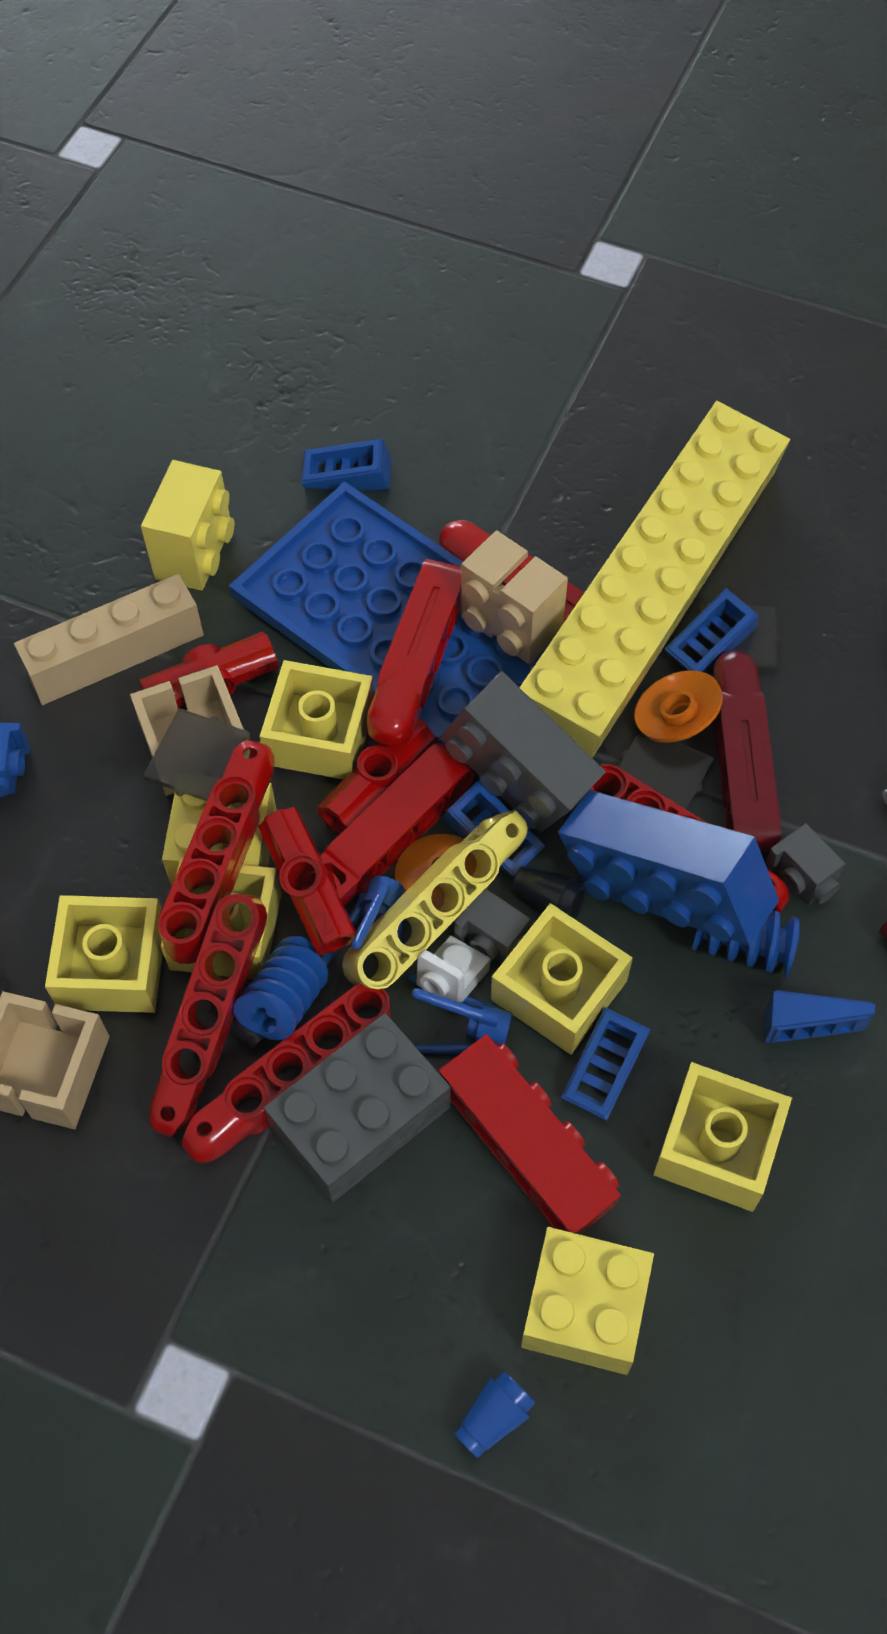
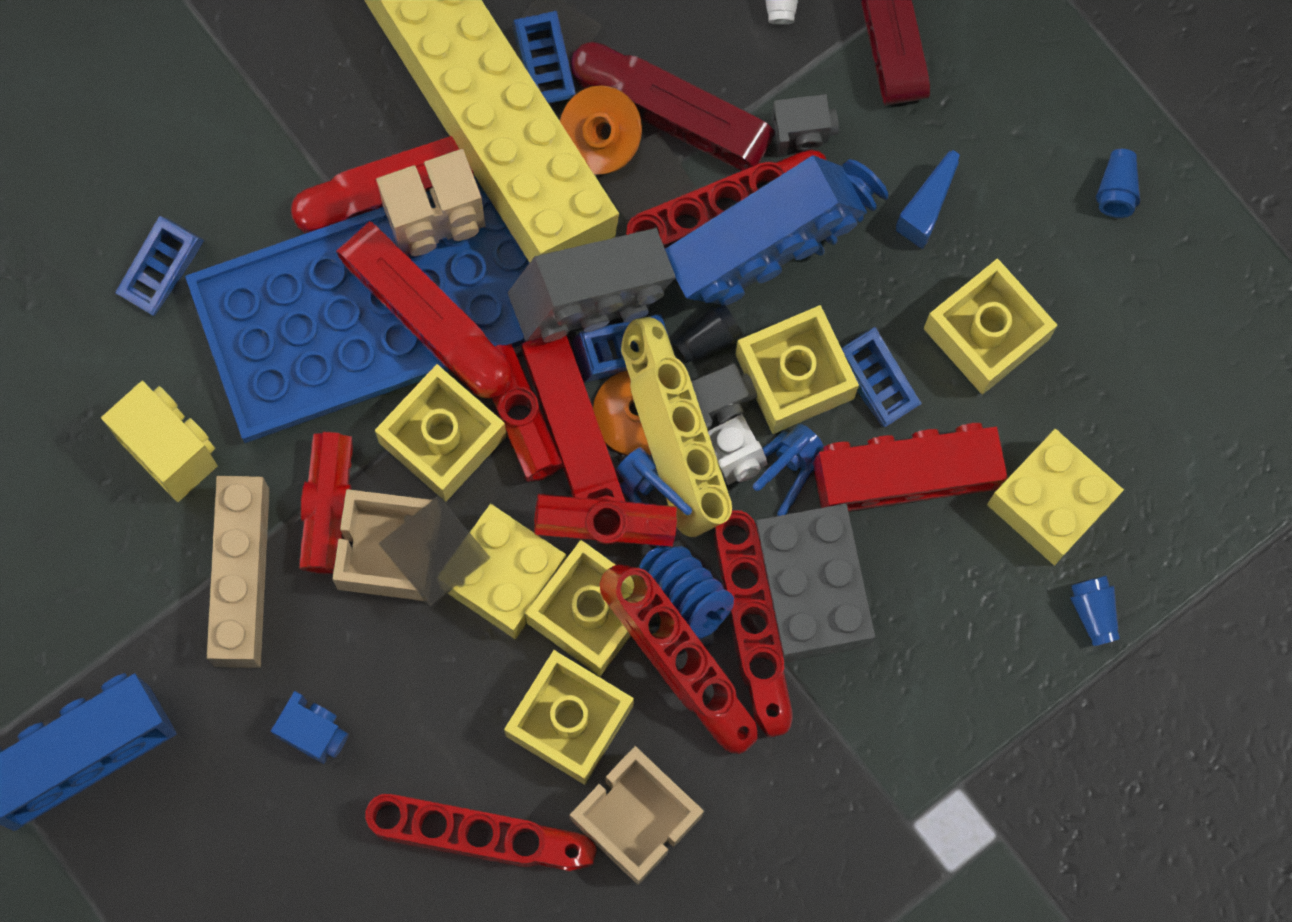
camera: 65 degrees left, 15 degrees up
red piece [158,740,275,965] -> none

